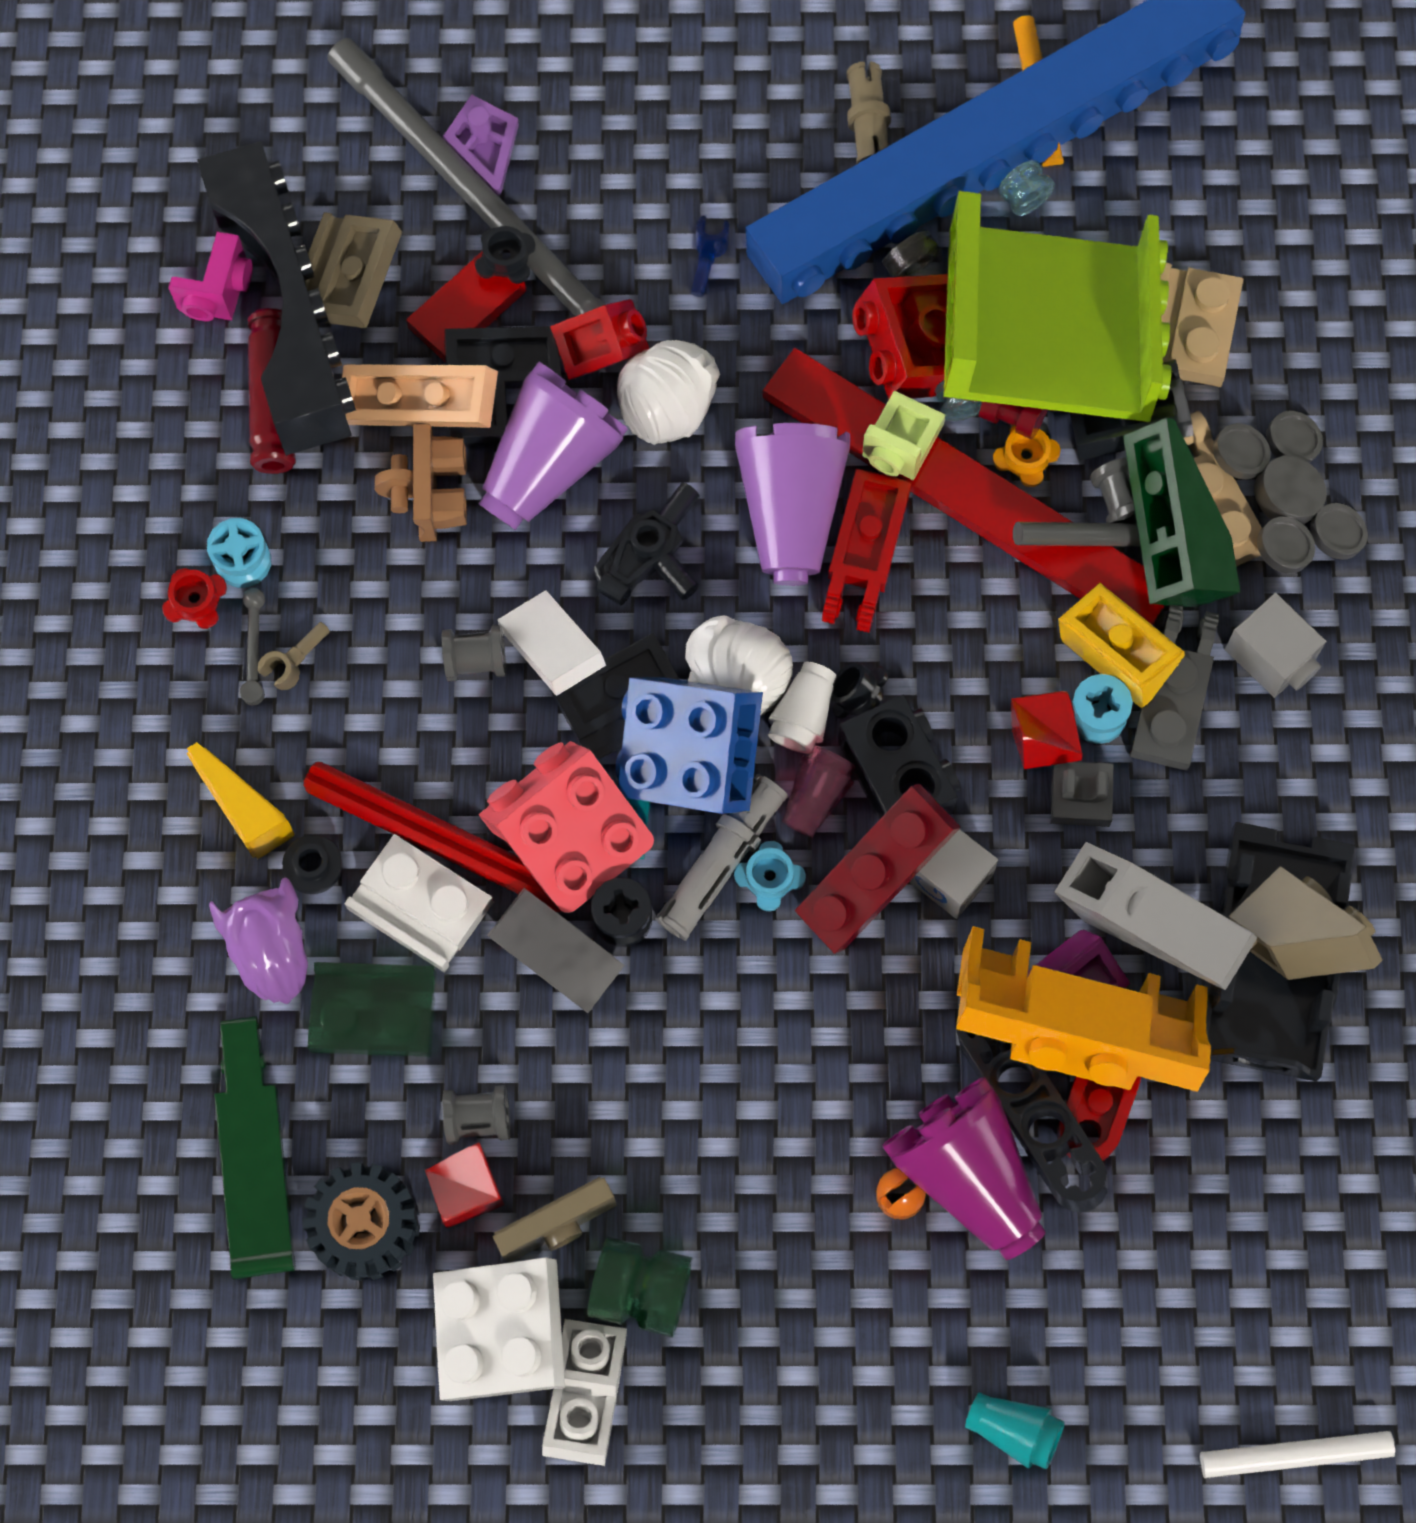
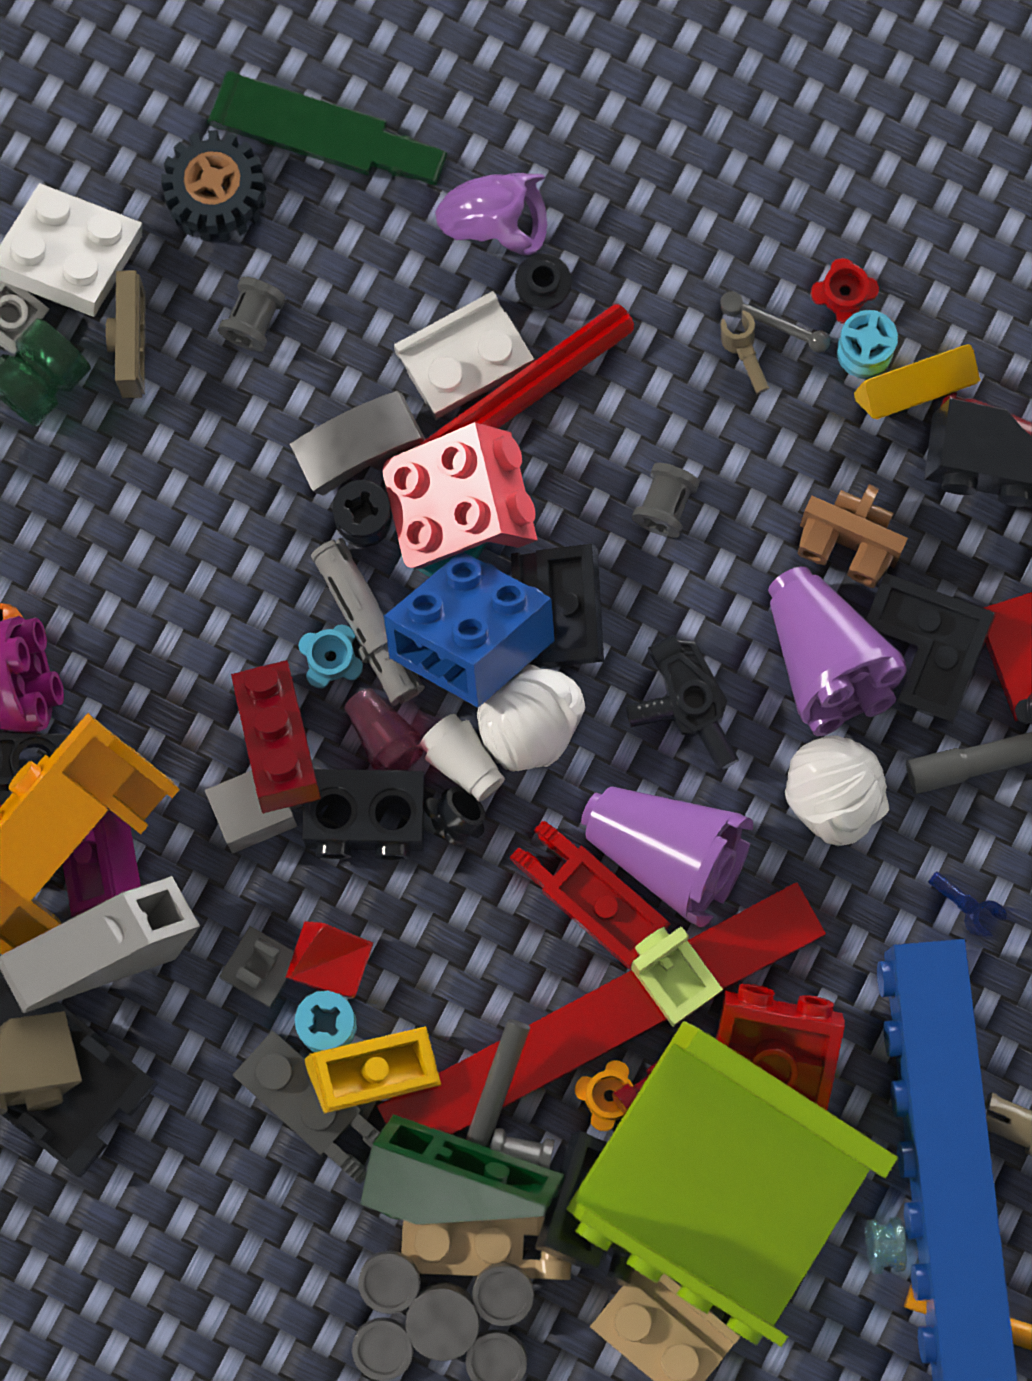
camera: 115 degrees right, 5 degrees up
yellow slope [186,742,295,860] -> none
clear green plate [307,962,437,1057] -> none
light nougat plate [342,364,498,428] -> none
red slope [425,1142,504,1228] -> none
white tile [497,590,606,696] -> none
red bracket [550,299,649,380] -> none
clear smoke tile [883,230,940,277] -> none
light grey brick [1225,592,1326,698] -> none
none -> yellow slope [854,344,981,420]

